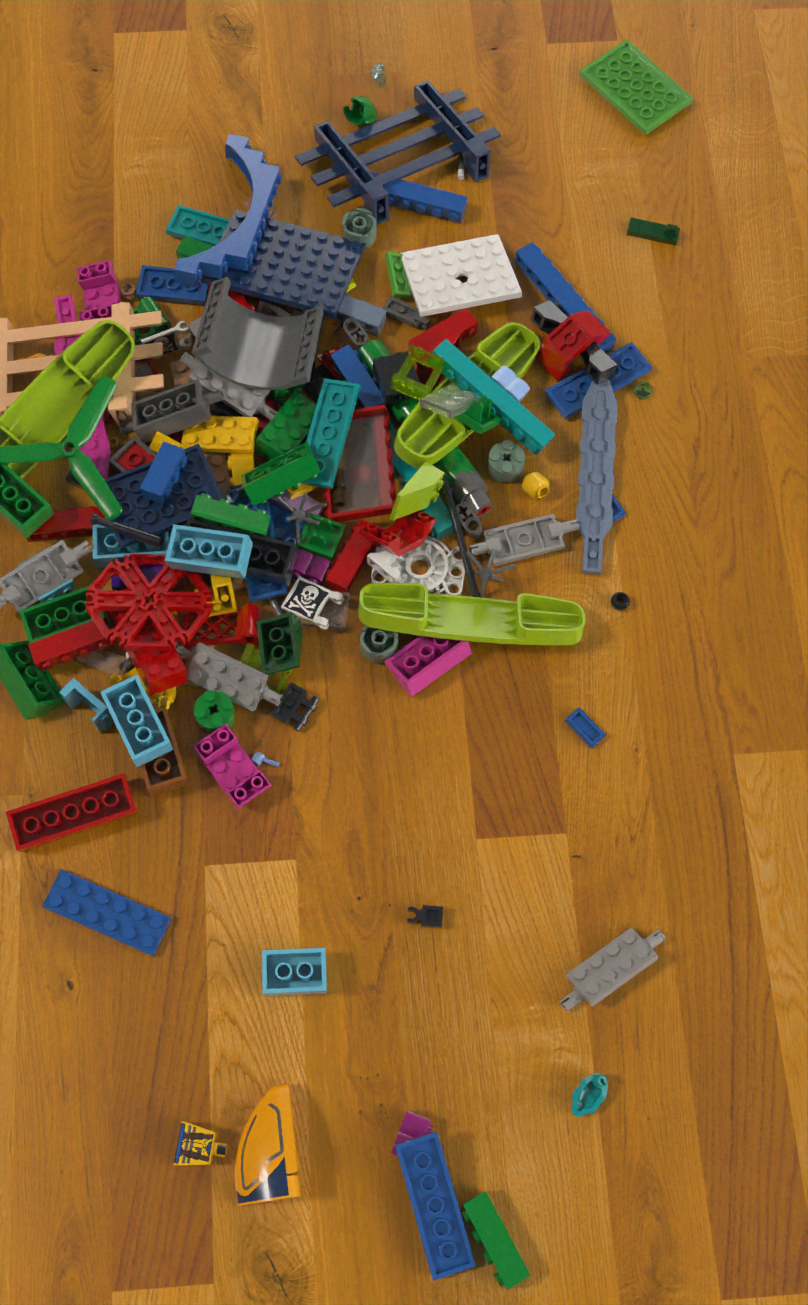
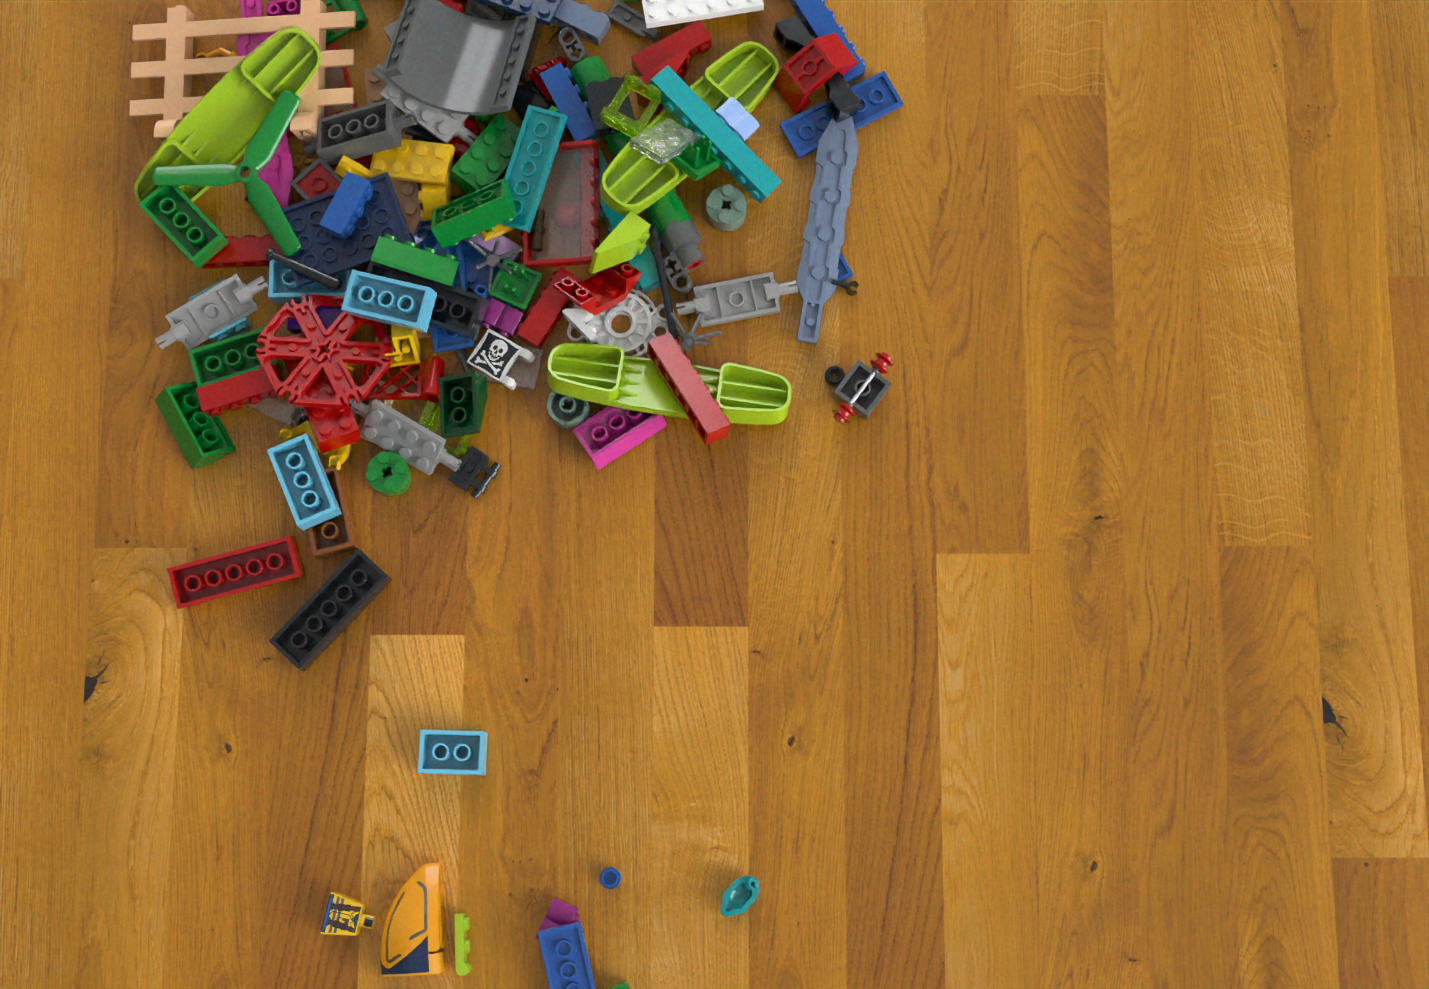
camera: 10 degrees right, 10 degrees up
blue plate [42,869,172,957] -> none
medium azure window [60,678,114,733] -> none
white flag [141,321,193,362] -> none
dark pink slope [193,724,271,809] -> none
medium blue hand [251,752,280,767] -> none
black plate [407,905,443,928] -> none
yellow head [522,472,549,499] -> none
light grey plate [559,928,666,1012] -> none
blue tile [565,707,606,749] -> none
clear green tile [634,381,653,400] -> none
none -> black brick [269,548,392,672]
none -> lime plate [454,913,472,976]
none -> blue plate [600,867,621,889]
none -> brick [647,332,730,445]
none -> black hand [831,279,859,296]
none -> dark grey brick [832,352,893,424]

